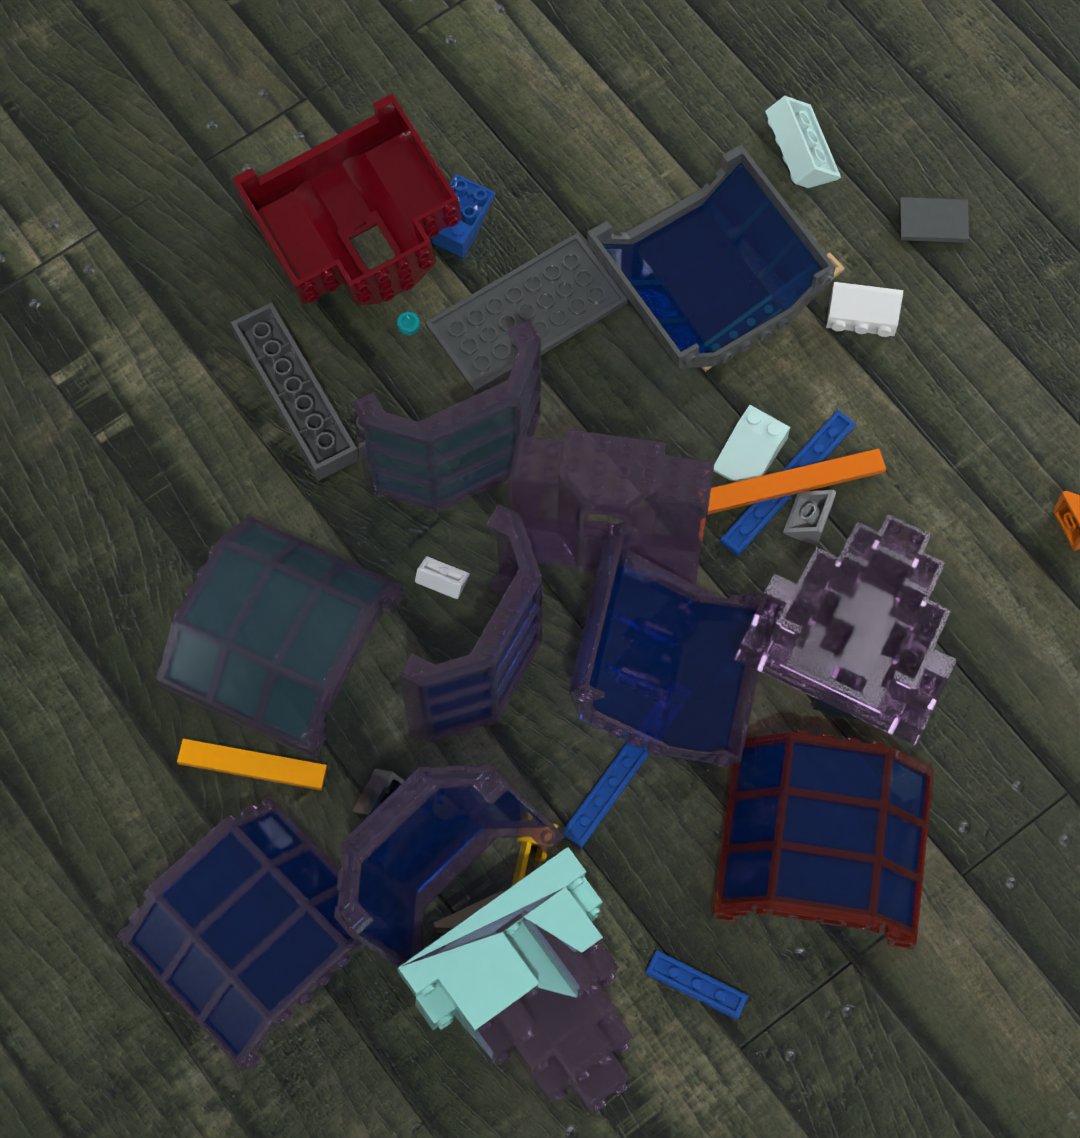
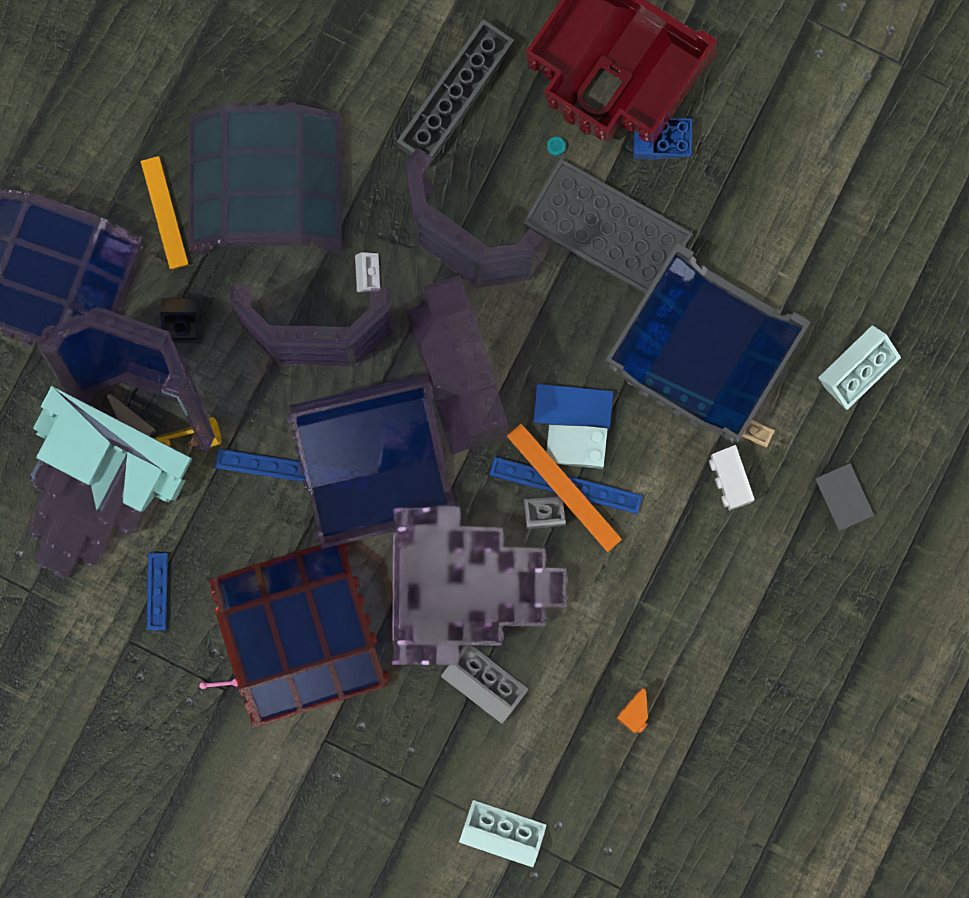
camera: 60 degrees right, 15 degrees up
none -> bright pink hinge [199,679,240,689]
none -> light grey slope [441,642,529,724]
none -> blue tile [533,384,613,430]

